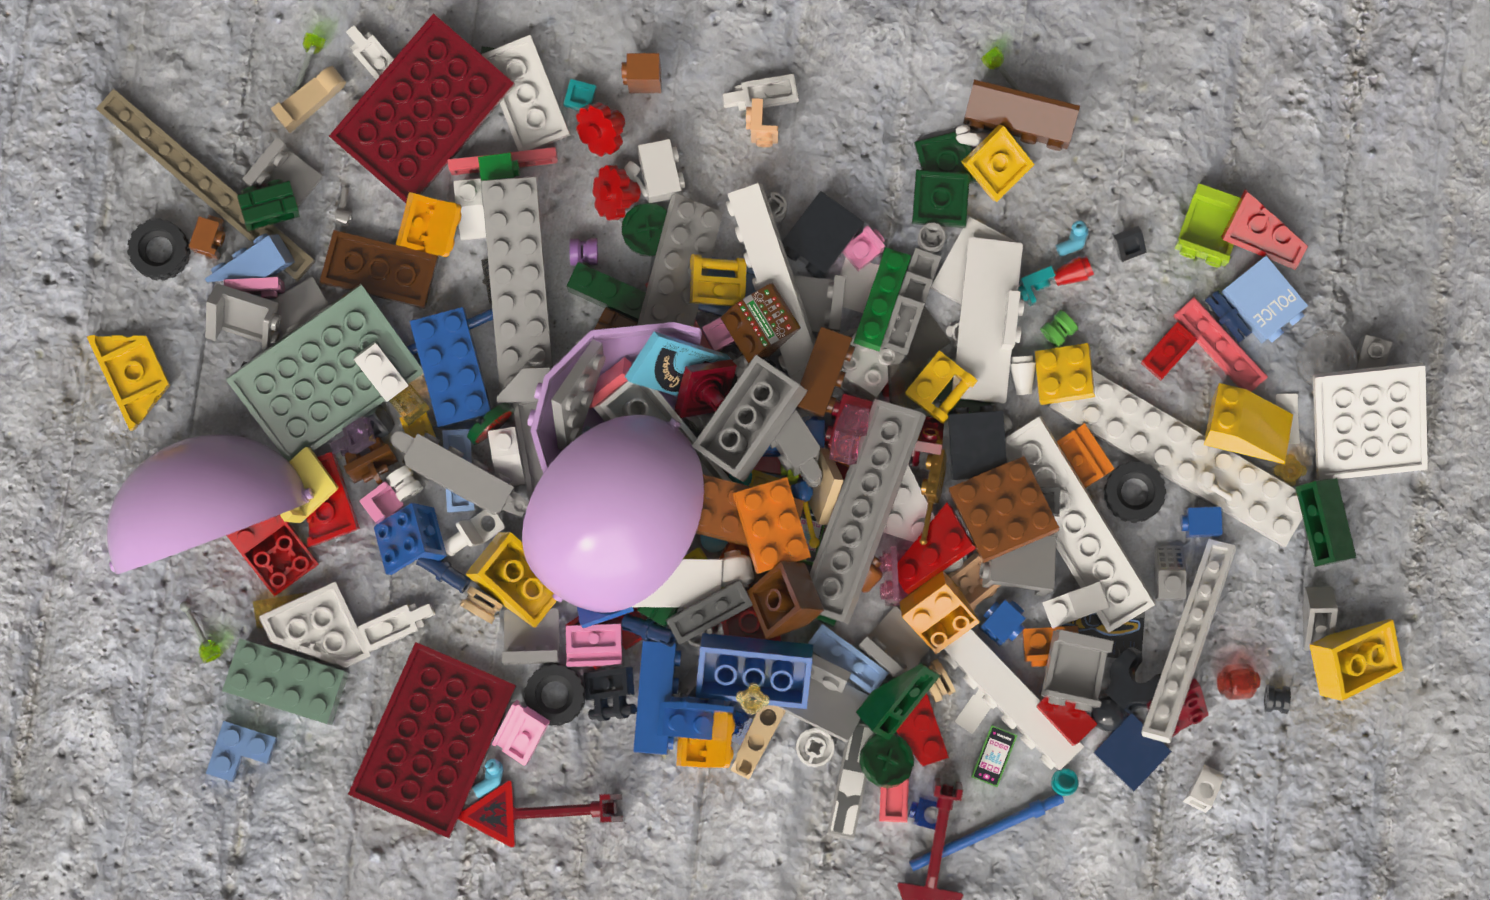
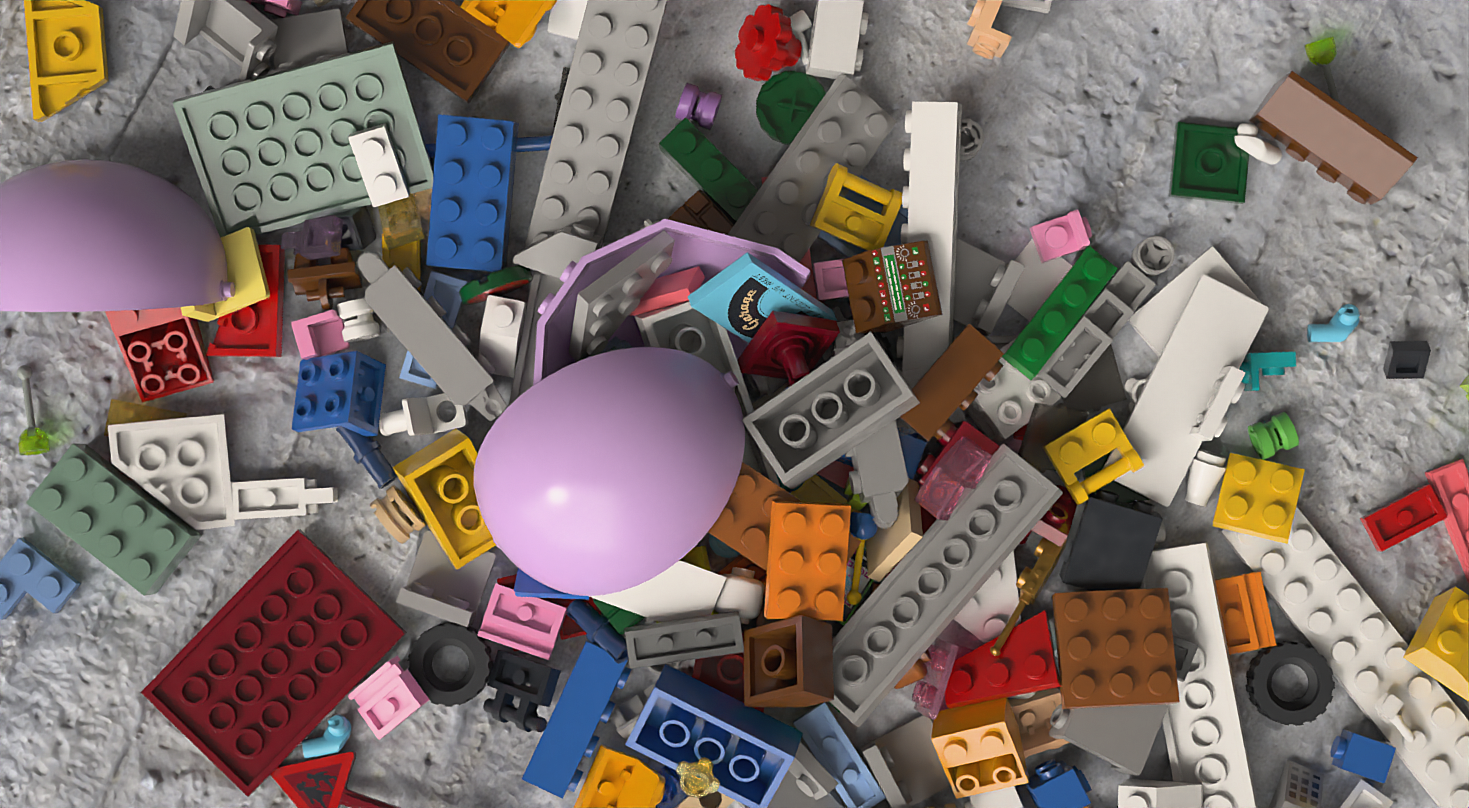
camera: 20 degrees right, 5 degrees up
blue bracket [657,697,734,740] -> none
black panel [782,191,864,278] -> none
dark green tile [912,169,970,228] -> none
yellow plate [961,125,1035,202] -> none
red cone [1054,255,1094,286] -> none

